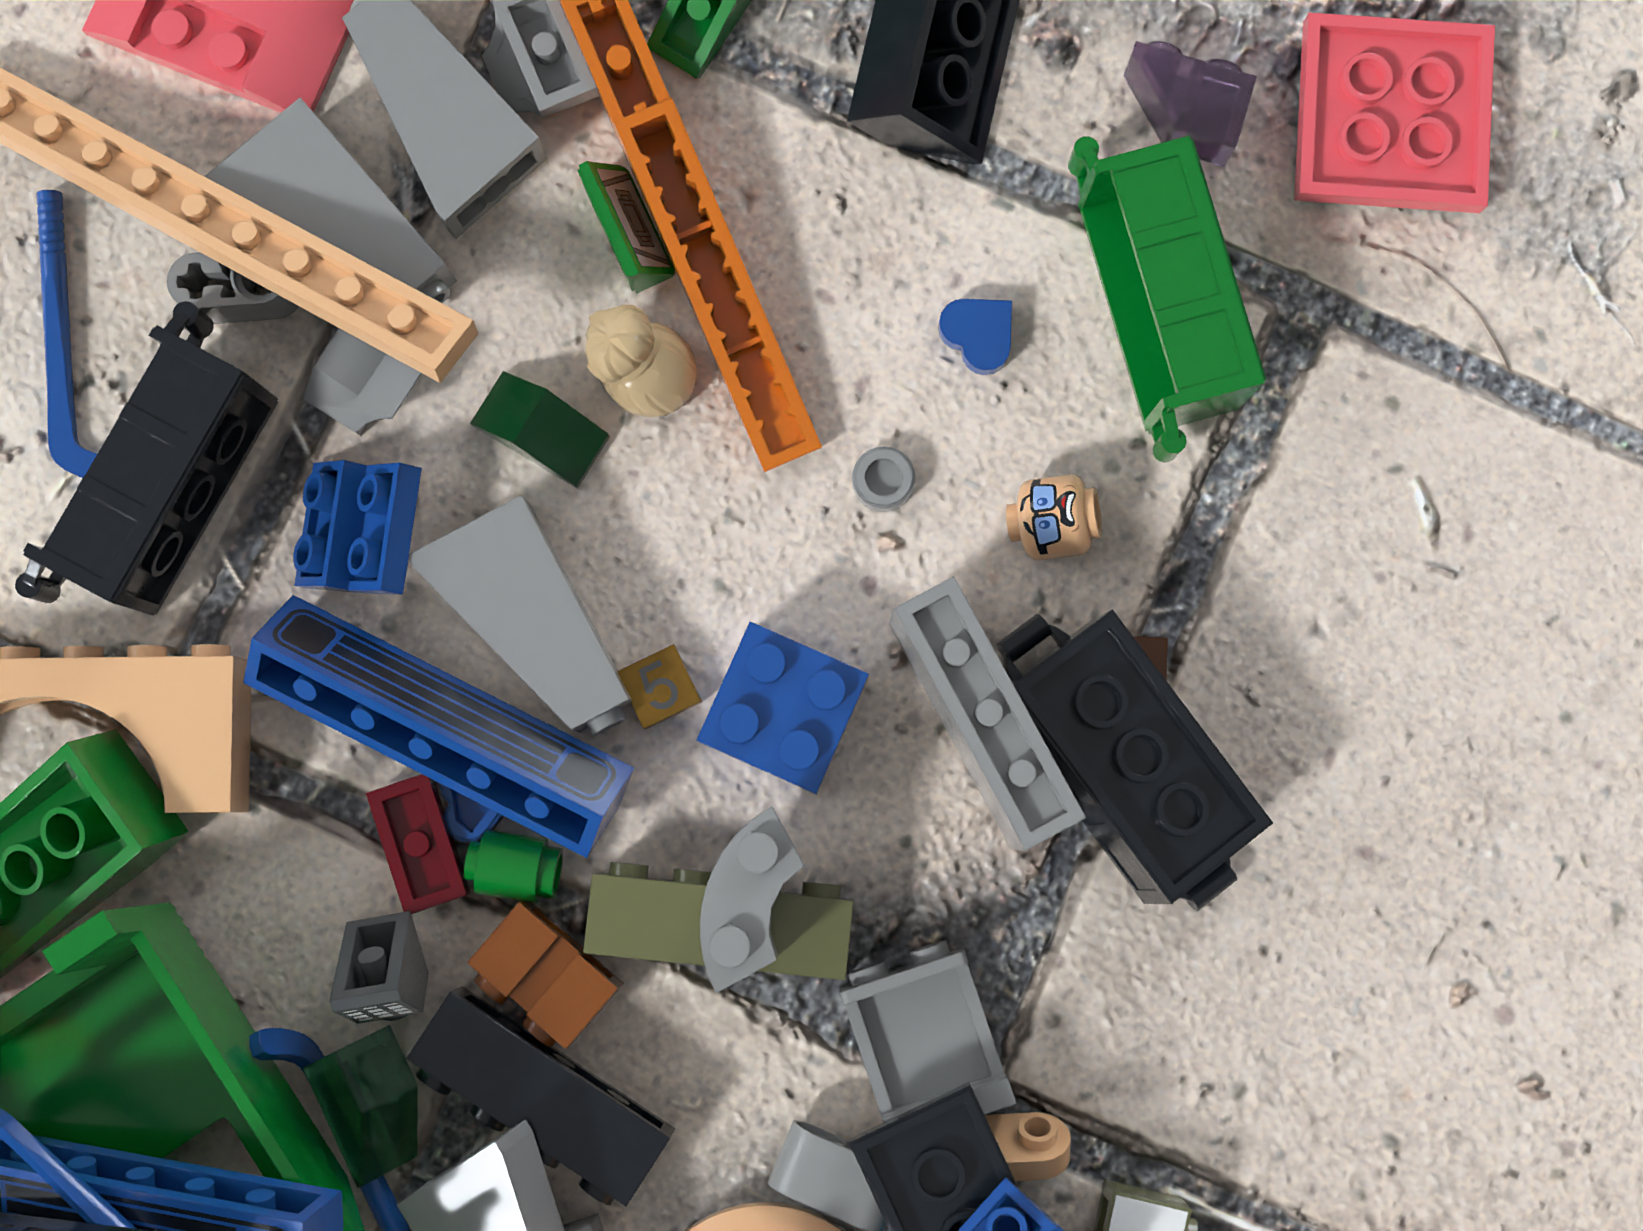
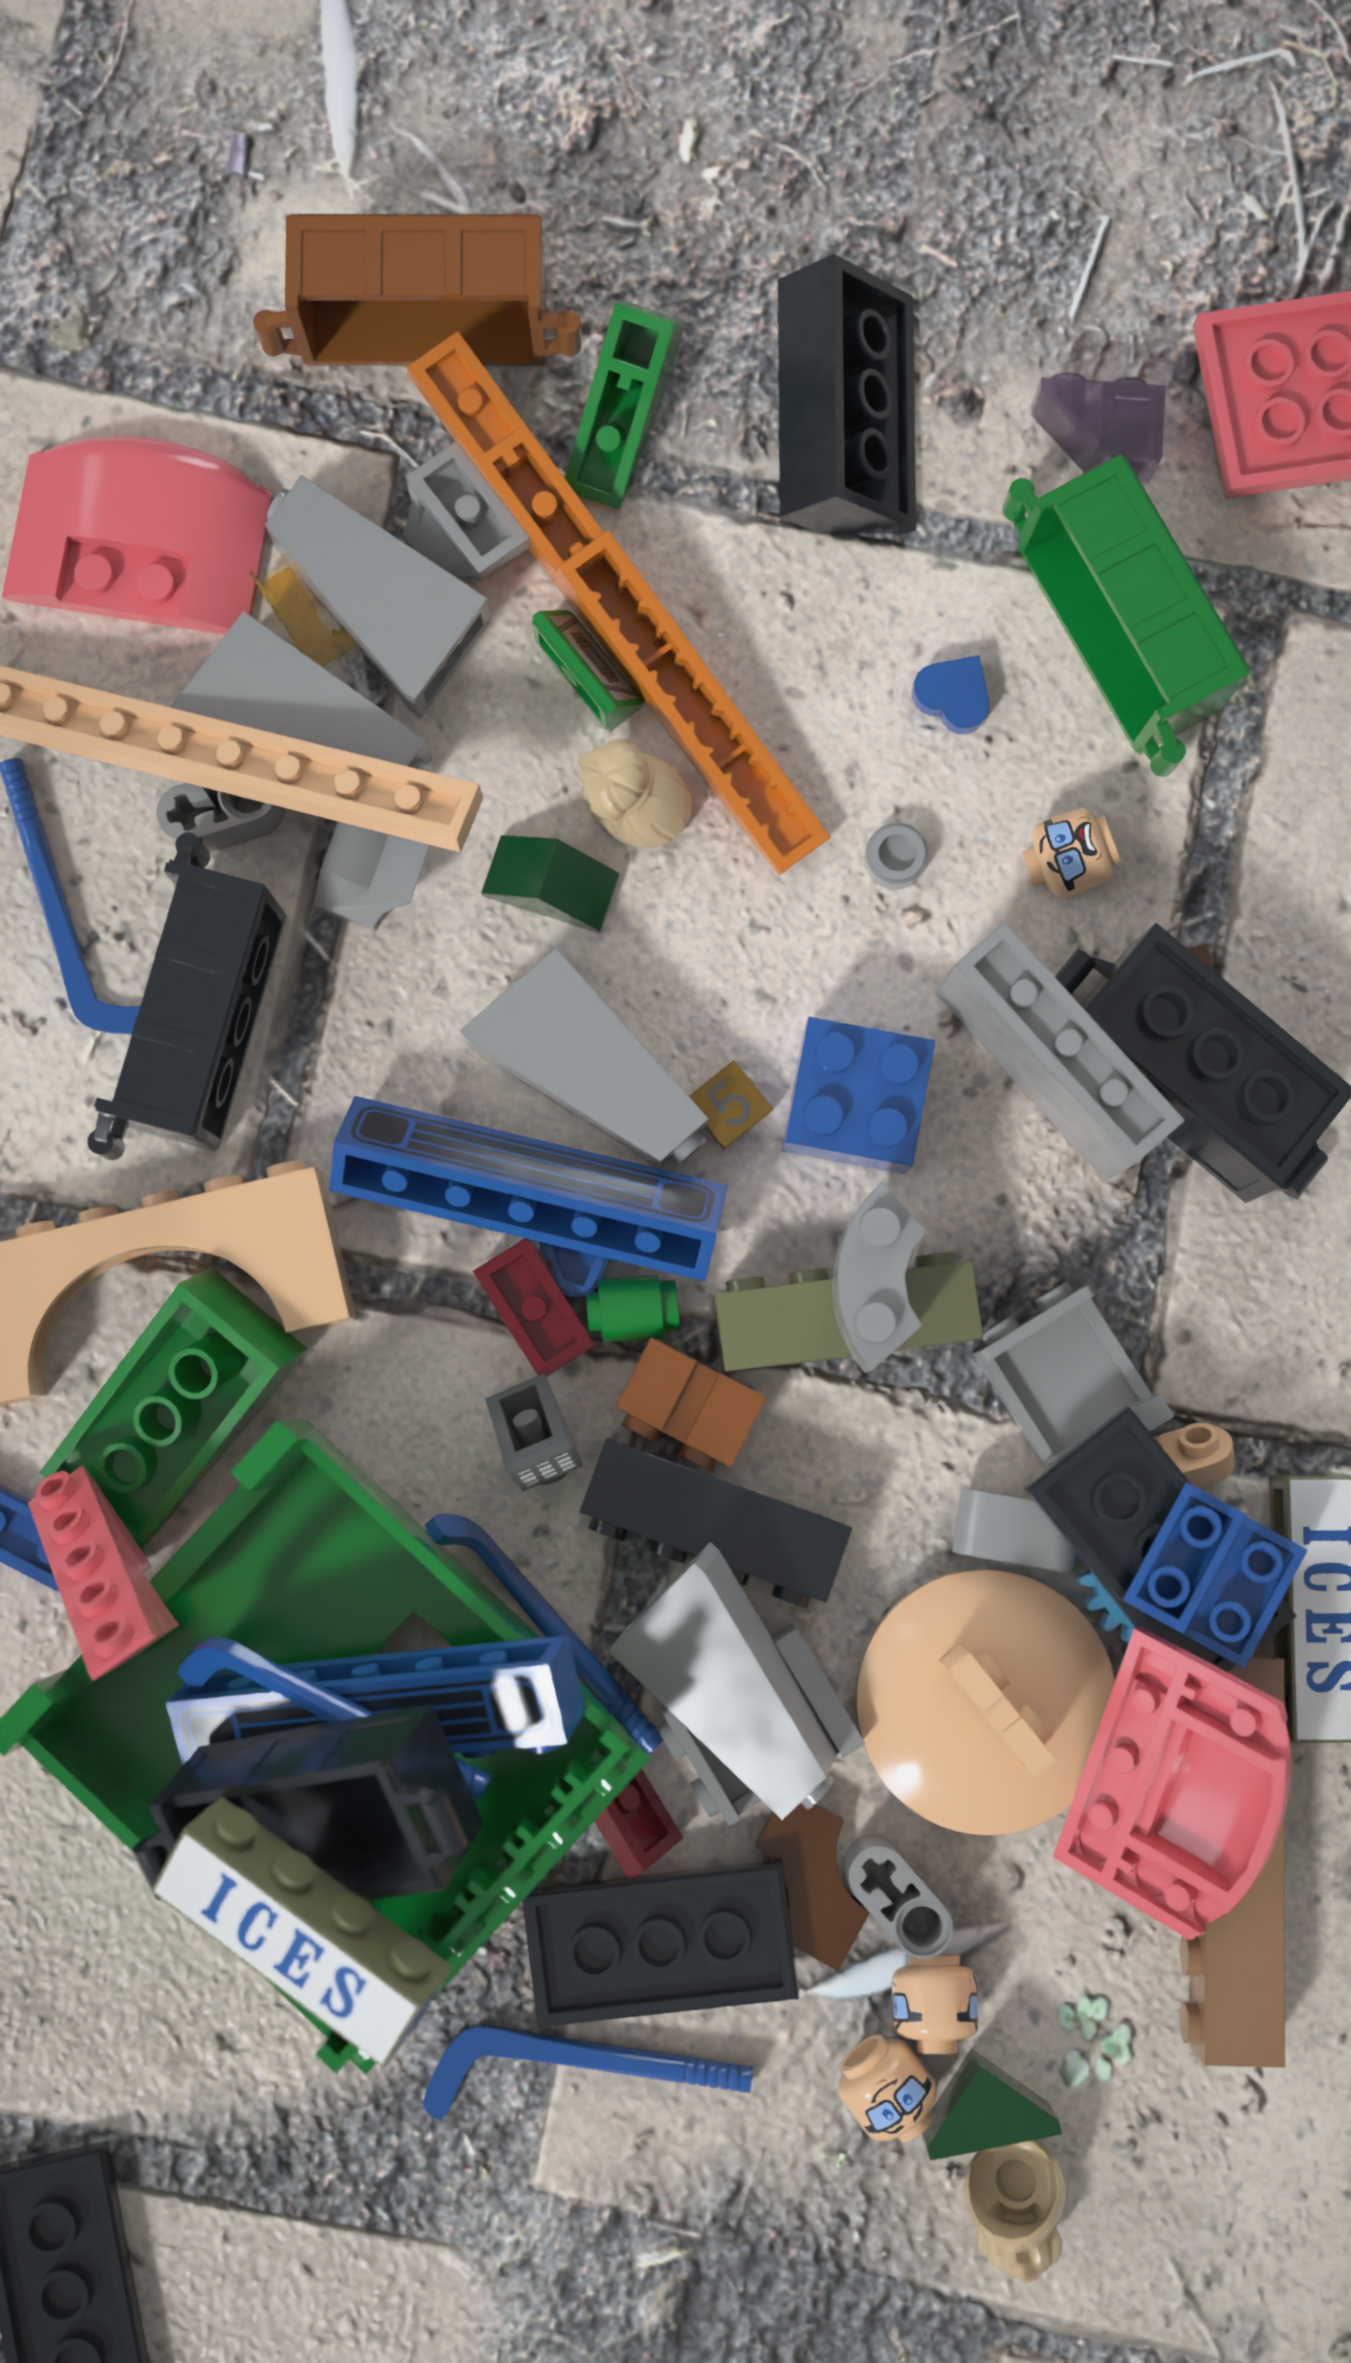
camera: 20 degrees left, 0 degrees up
blue slope [293,460,422,595] -> none
clear green slope [303,1025,418,1188] -> none
none -> clear yellow piece [249,566,356,667]

